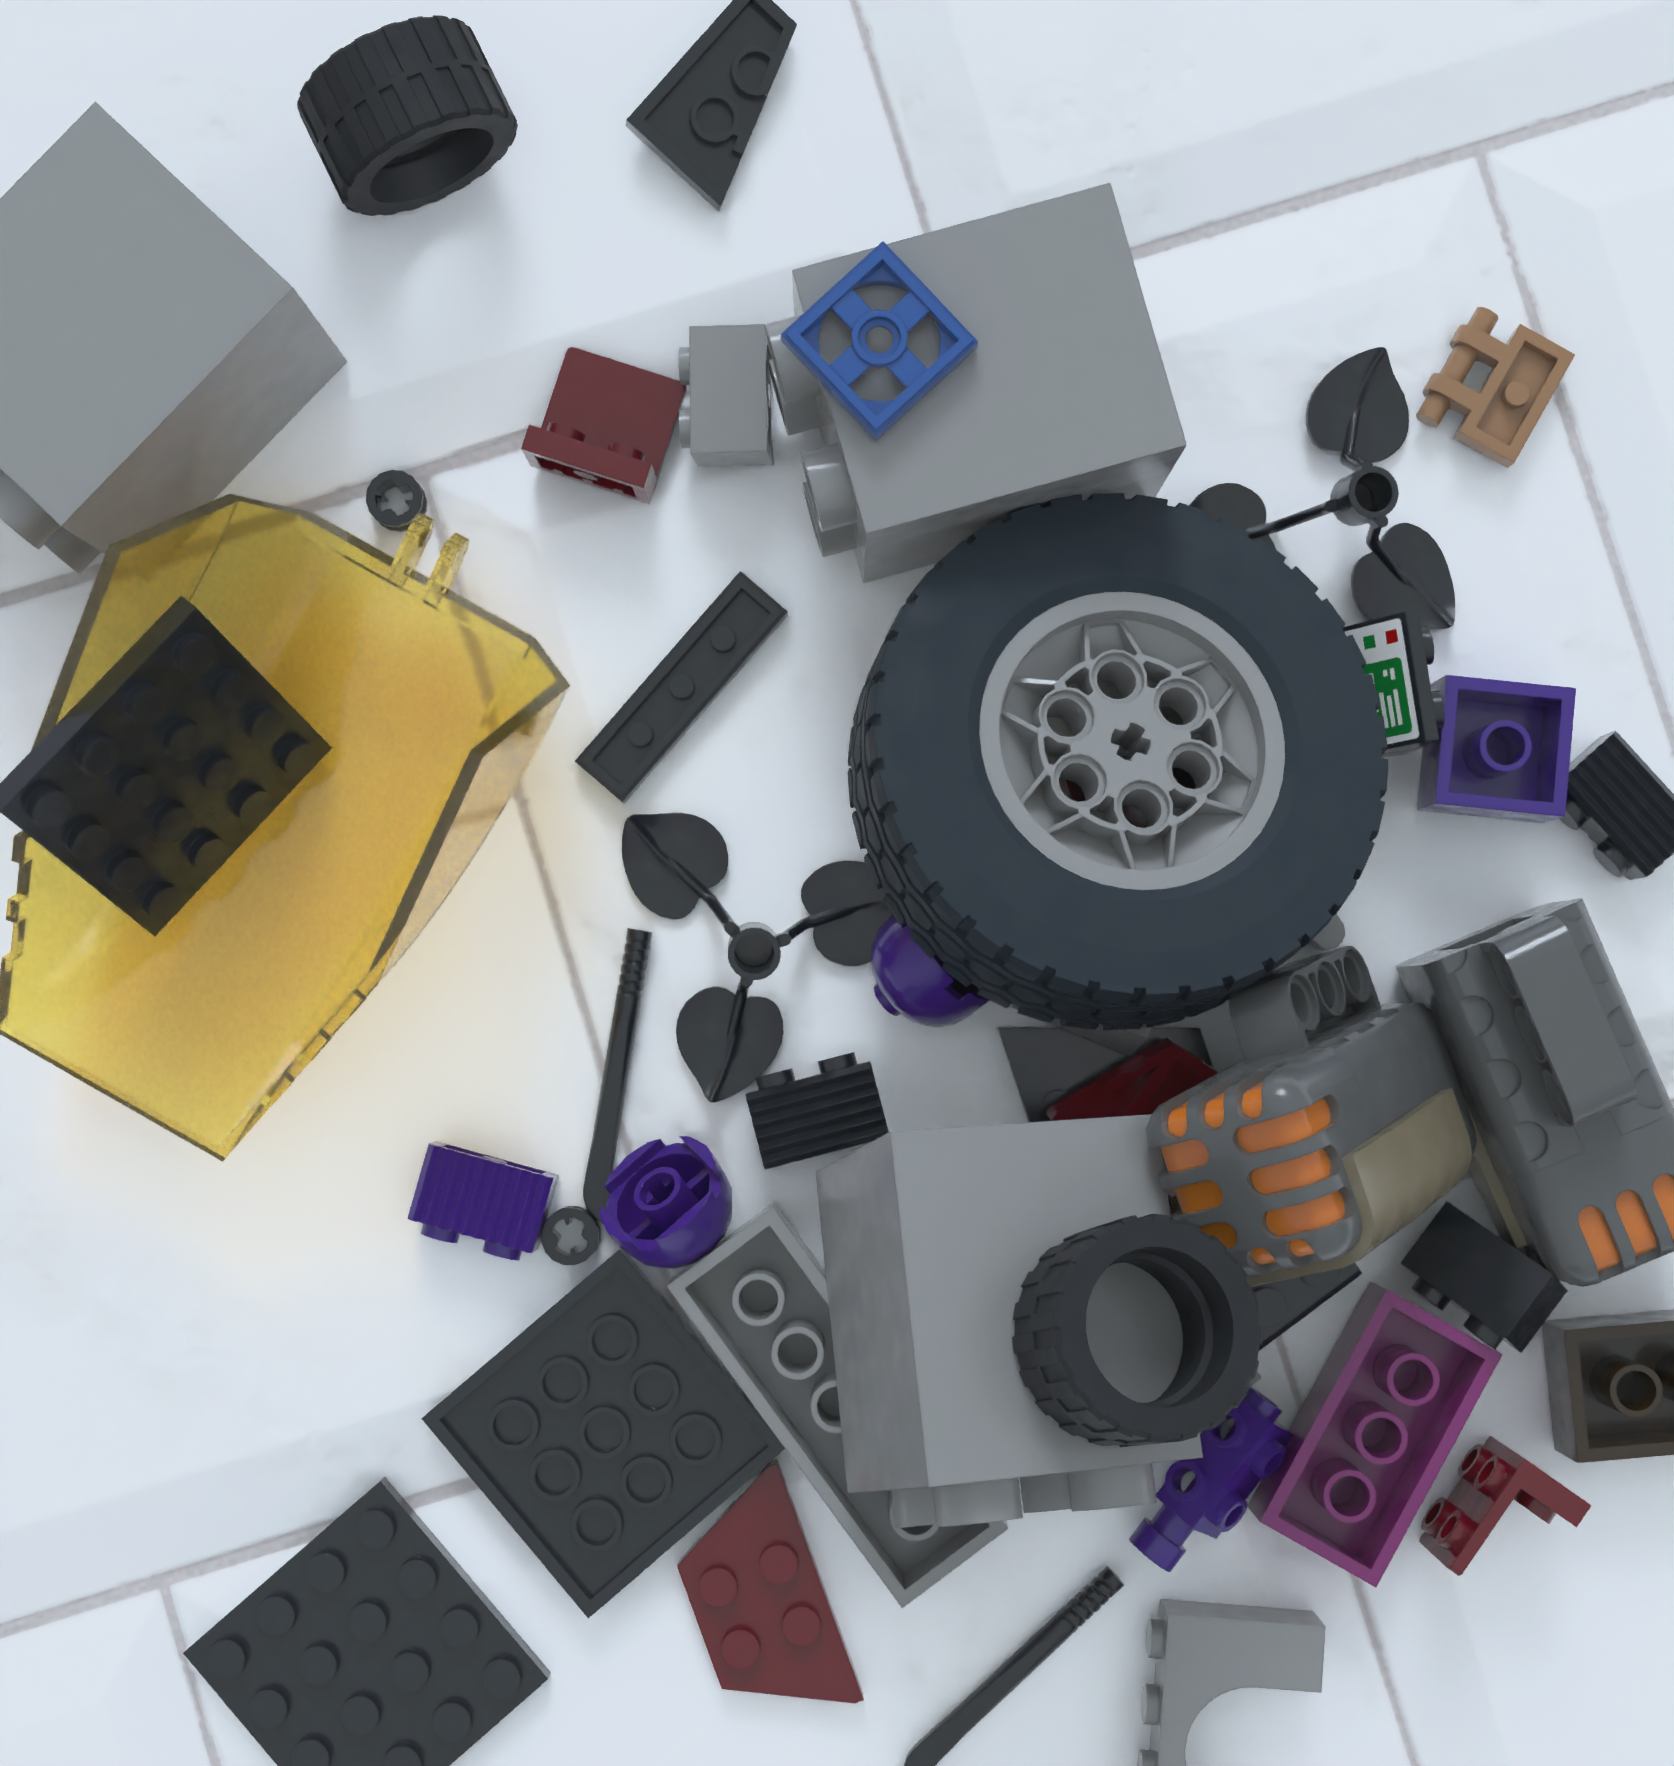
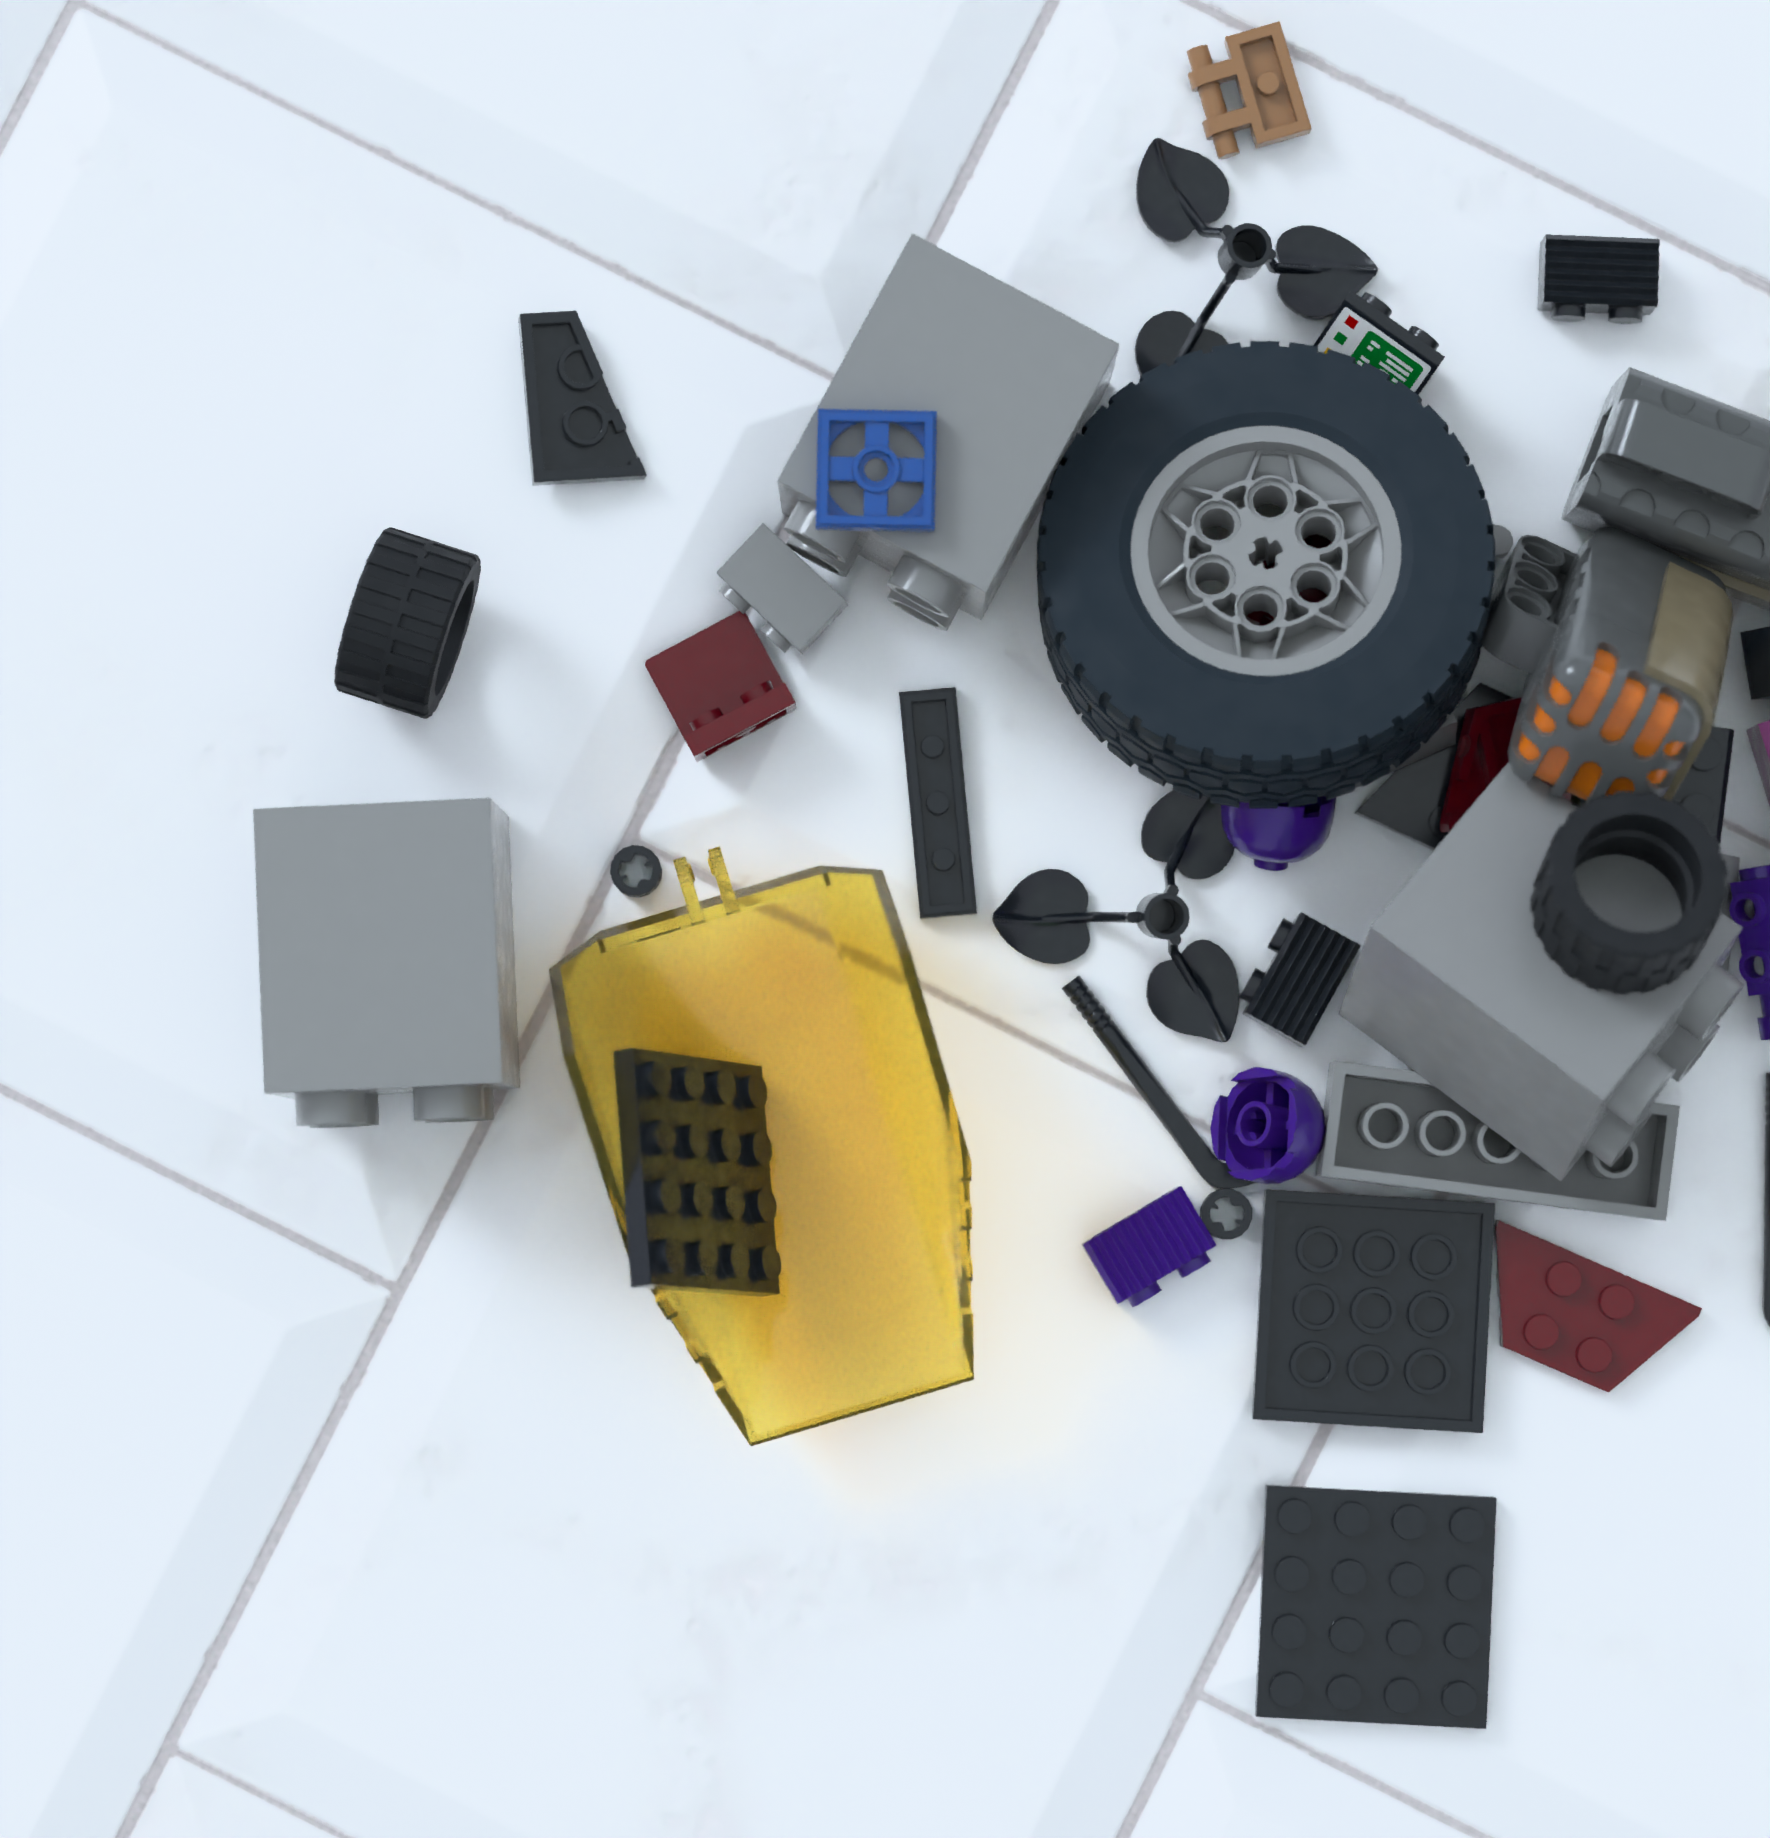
camera: 45 degrees left, 0 degrees up
brick [1417,675,1576,823] -> none

